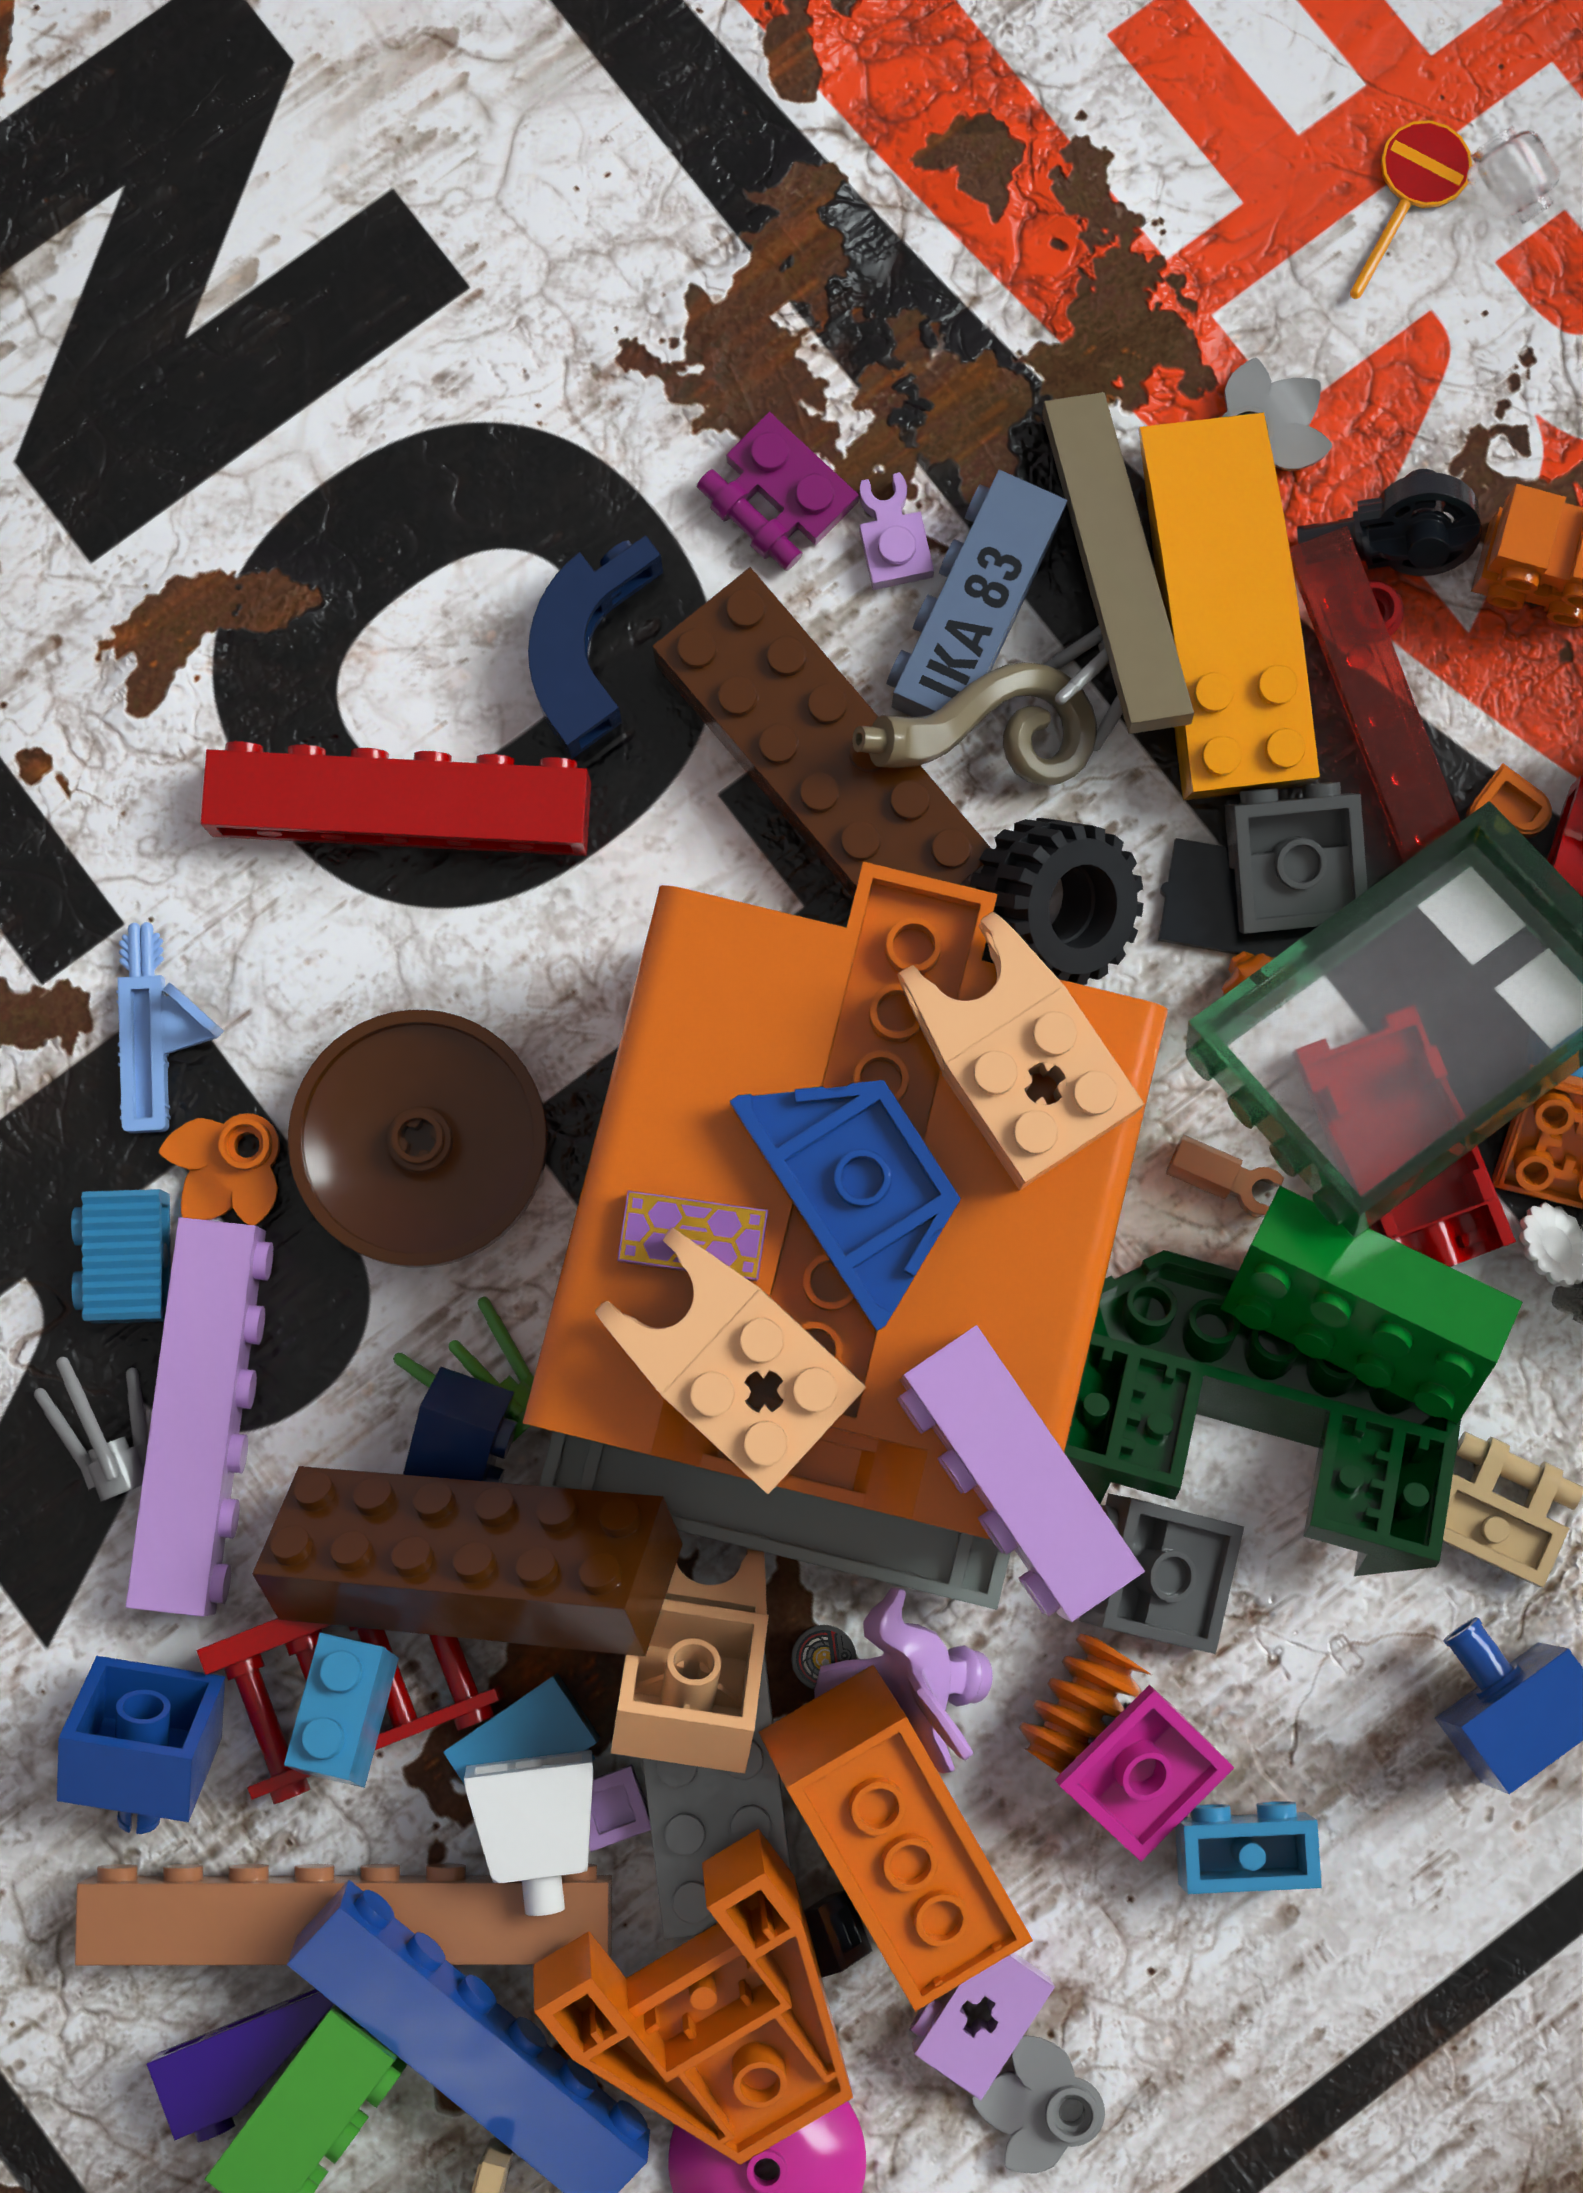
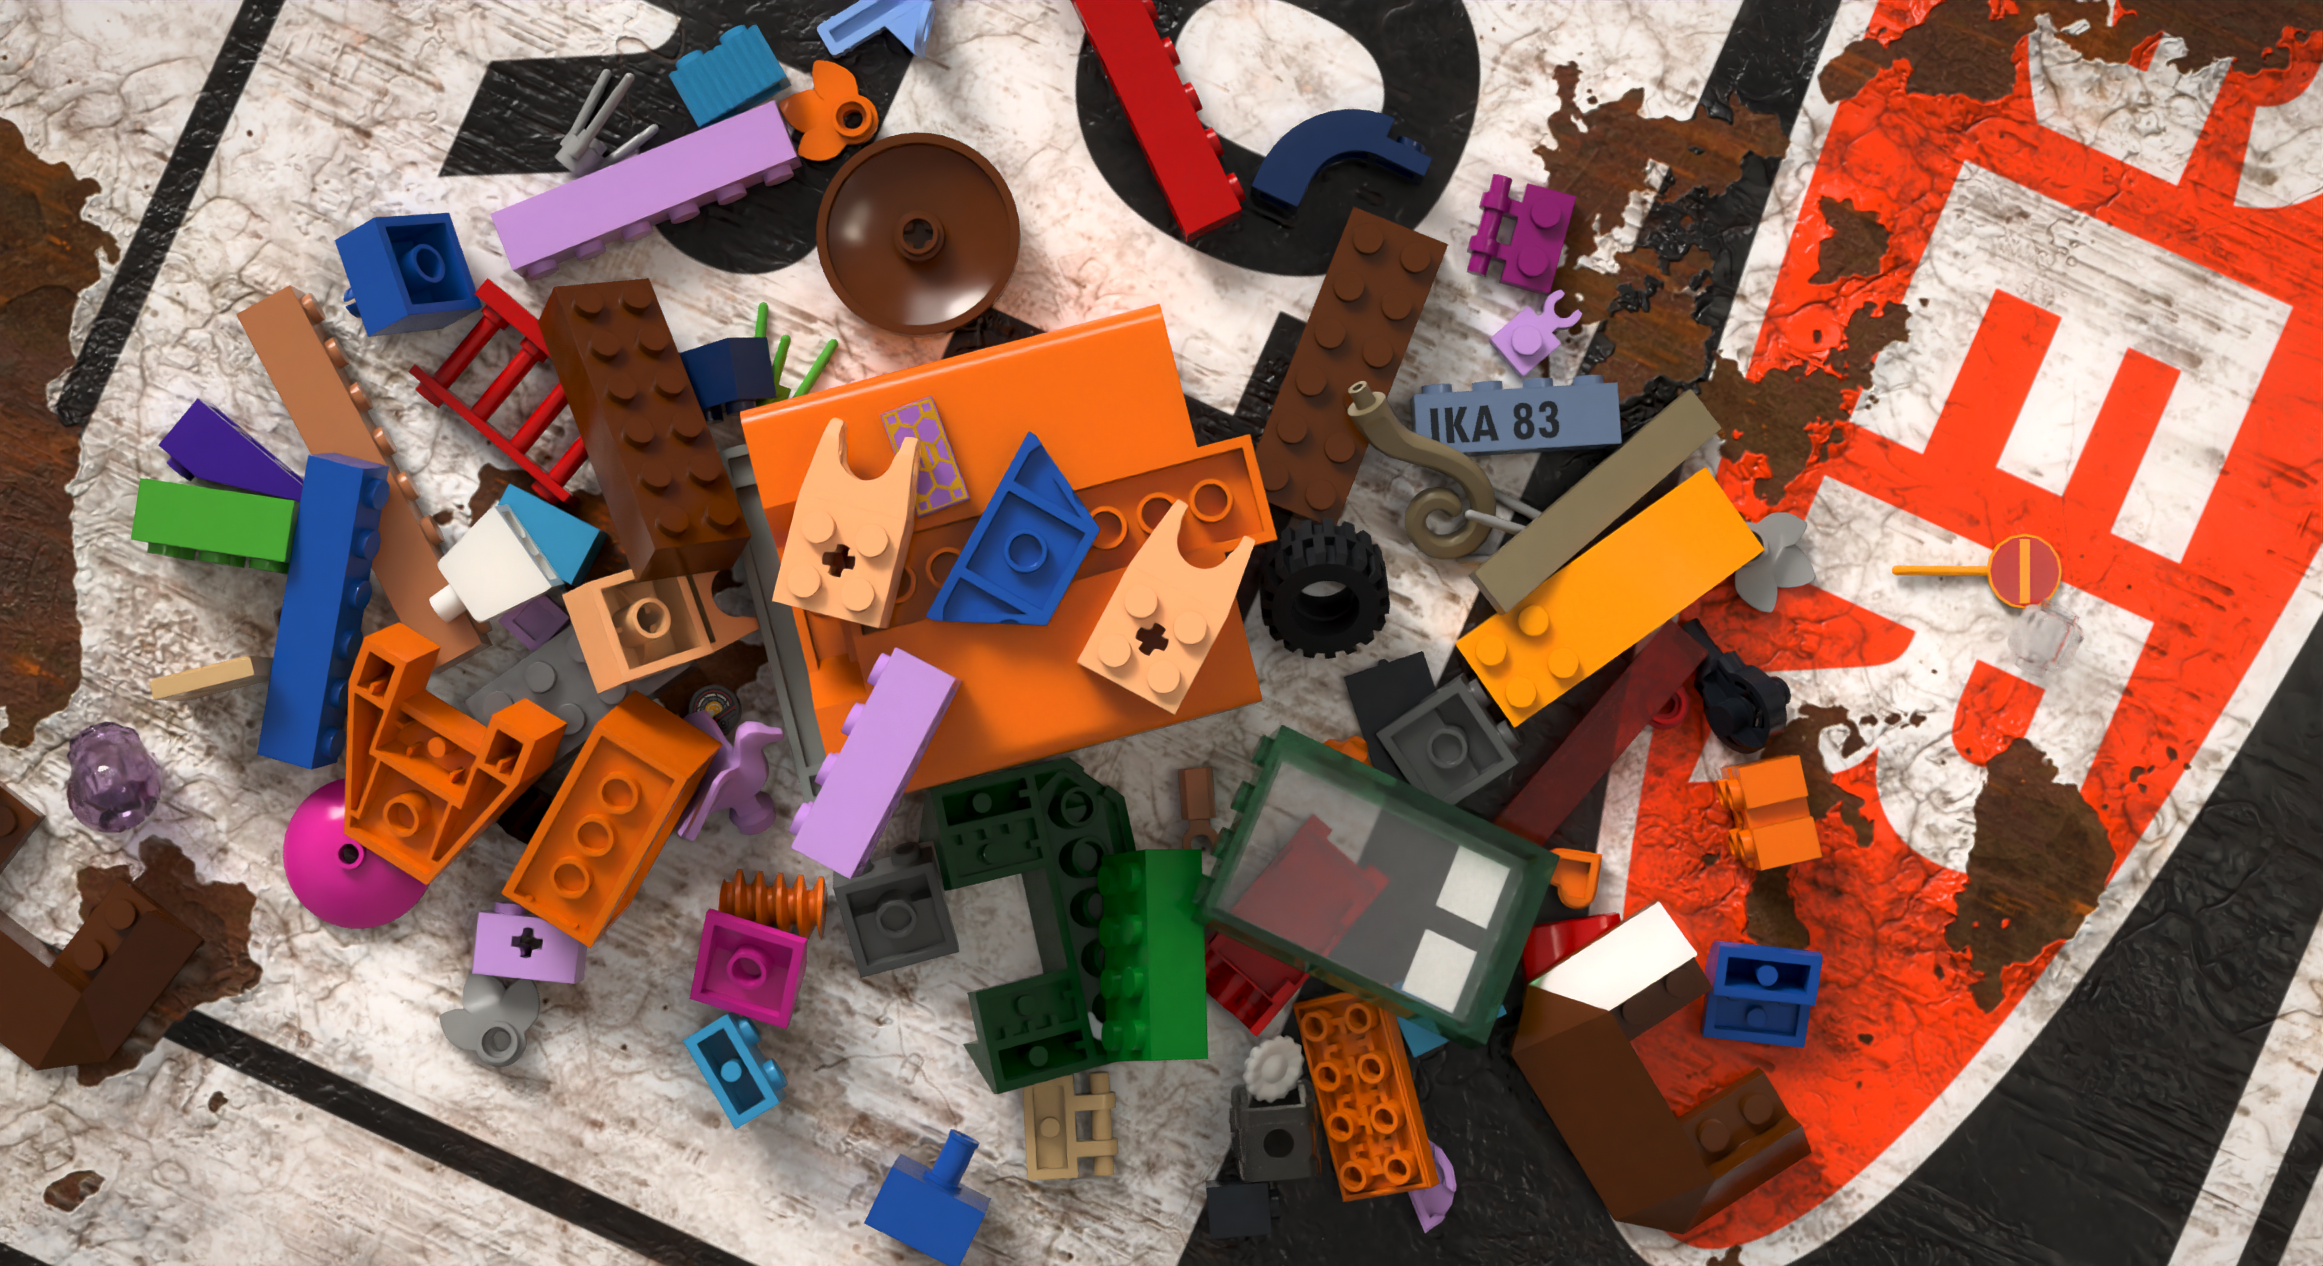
camera: 60 degrees right, 5 degrees up
dark azure brick [284,1633,399,1788] -> none

